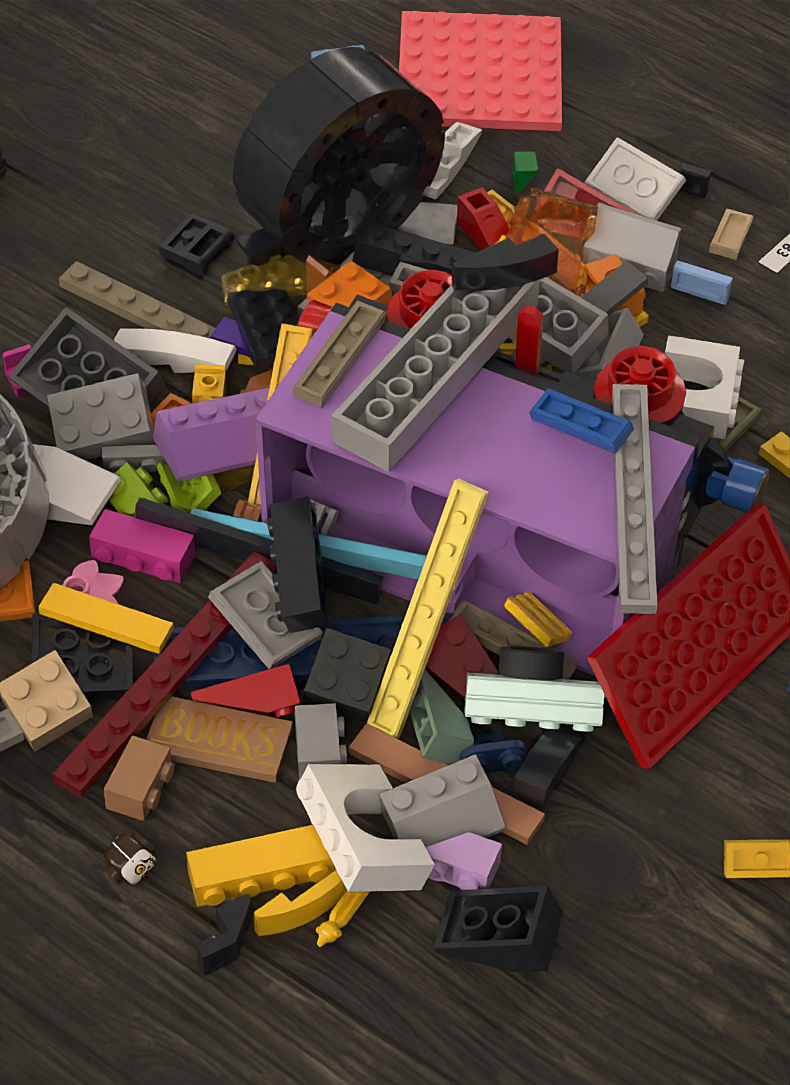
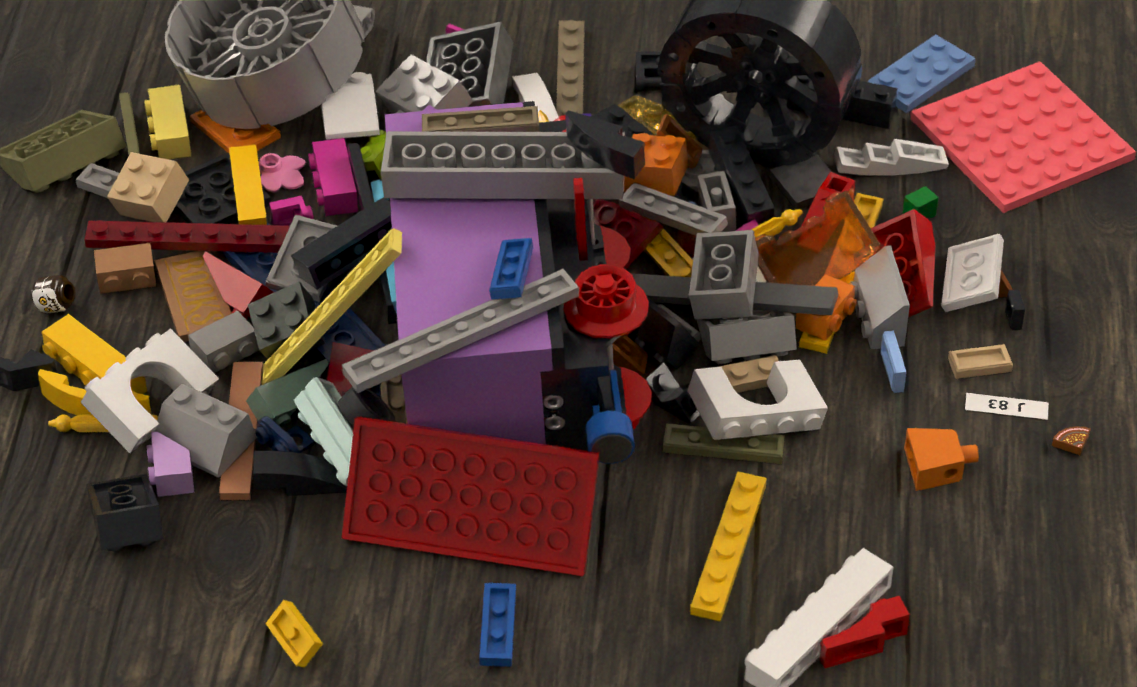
camera: 60 degrees right, 5 degrees down
none -> dark pink bracket [269,196,313,226]

